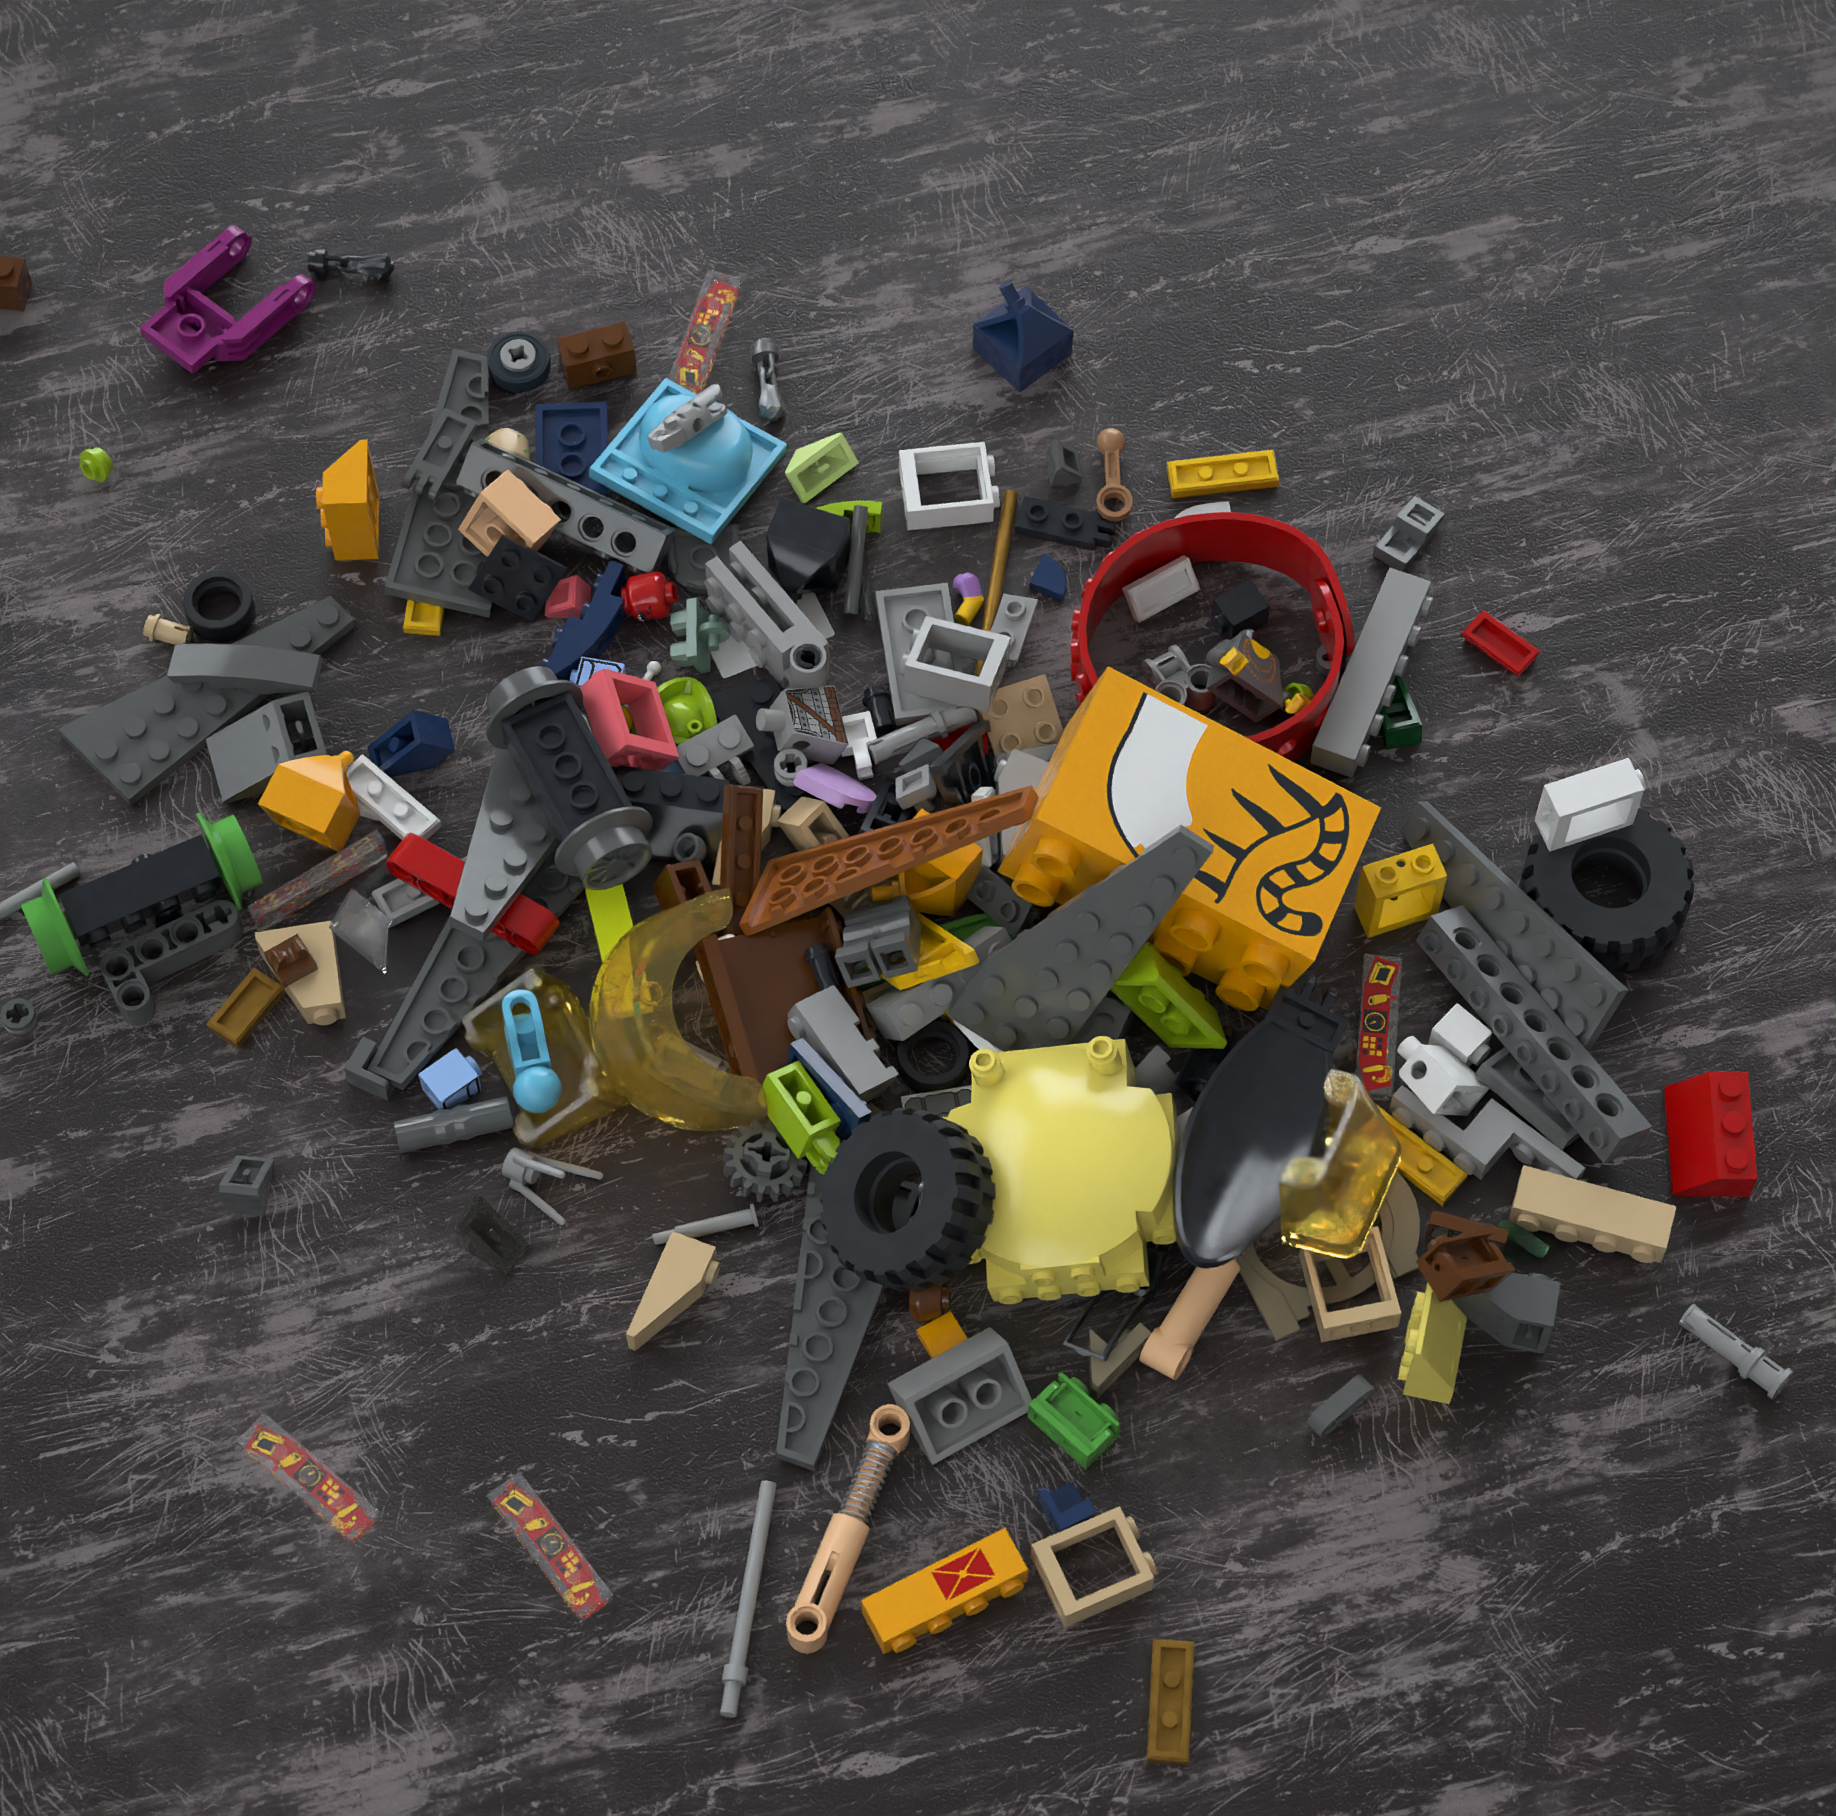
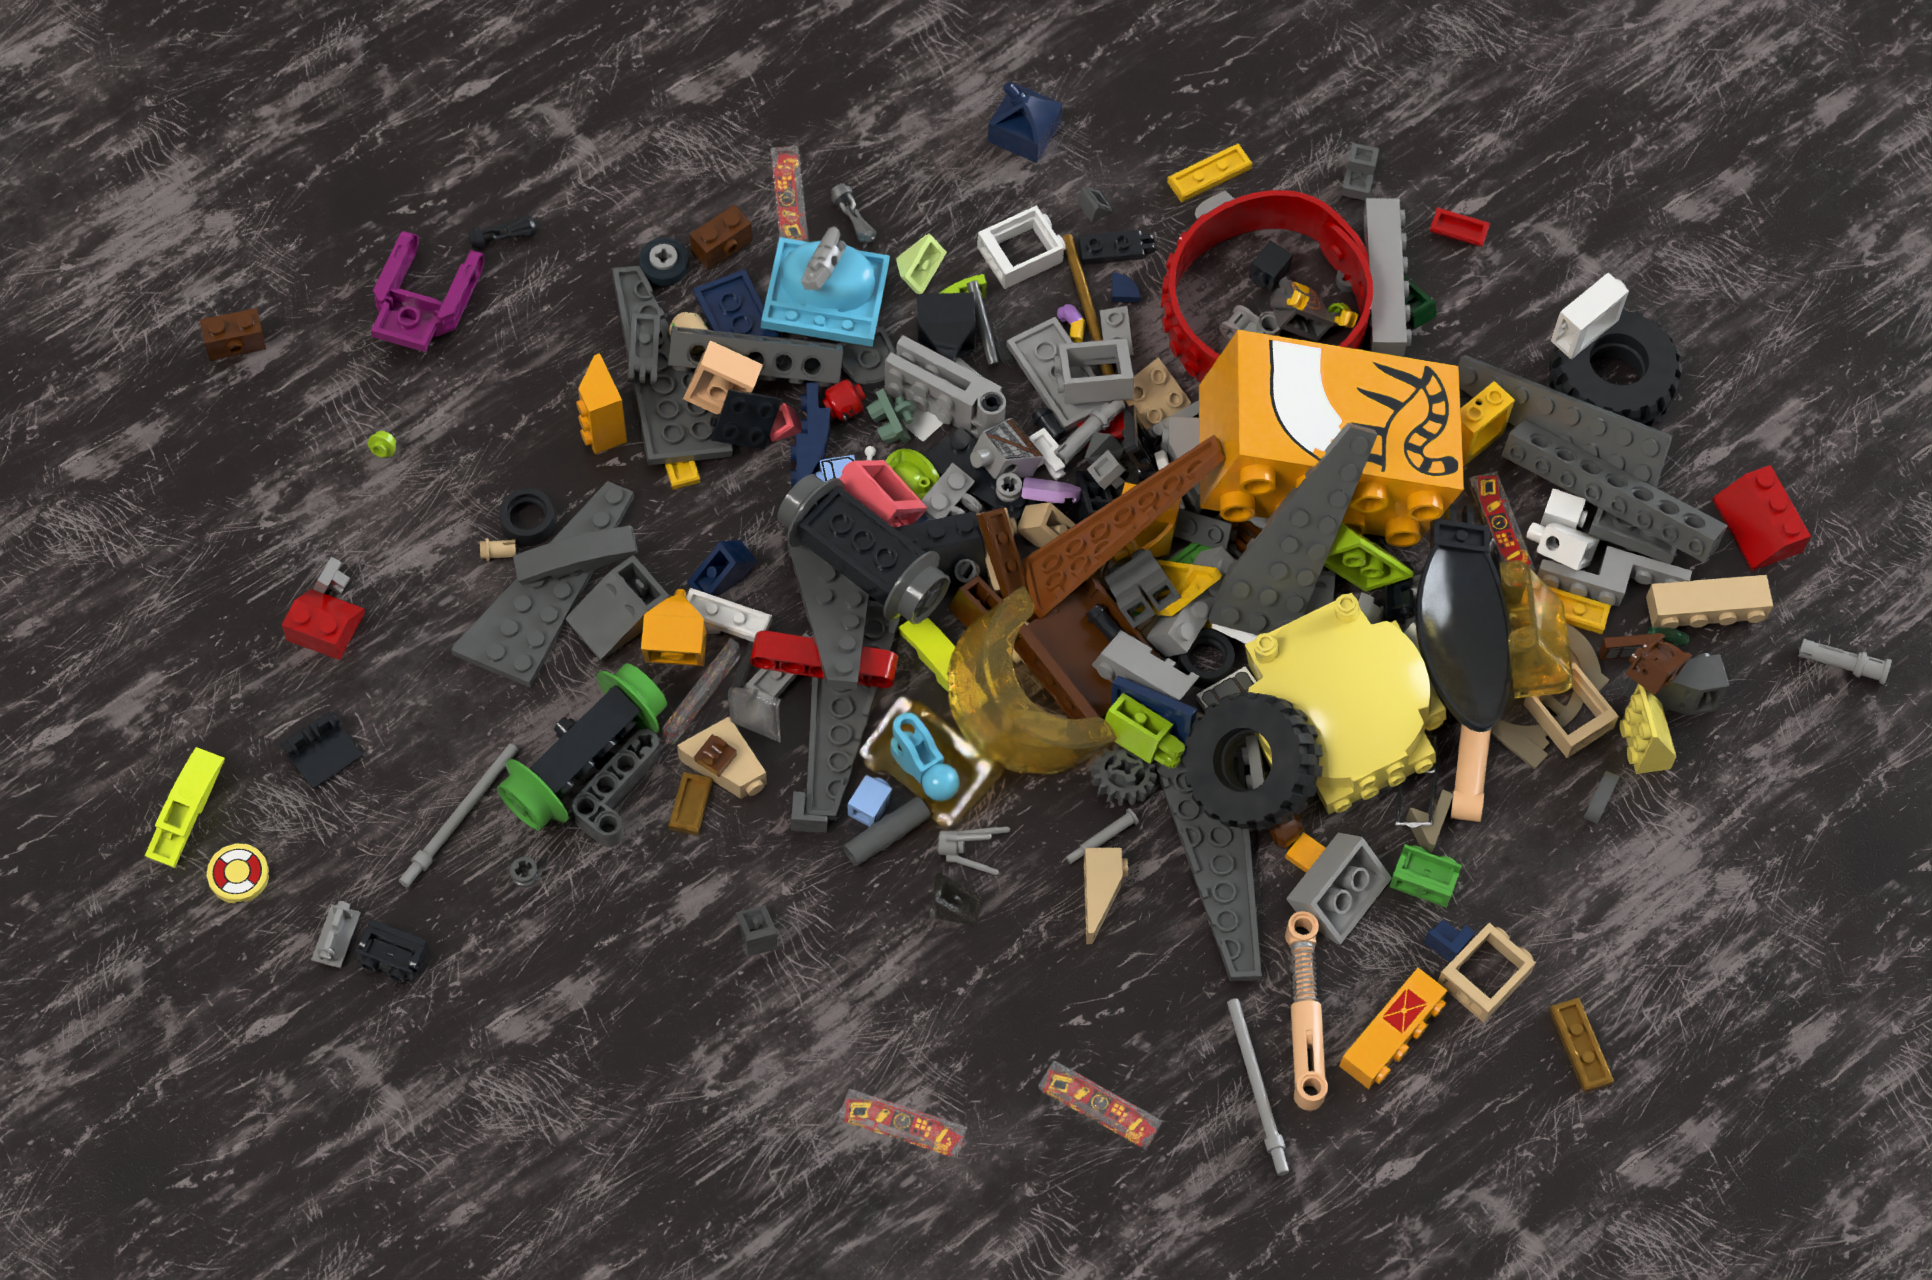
camera: 25 degrees left, 0 degrees up
medium nougat piece [1096,428,1133,521] -> none
white tile [1122,555,1201,623] -> none

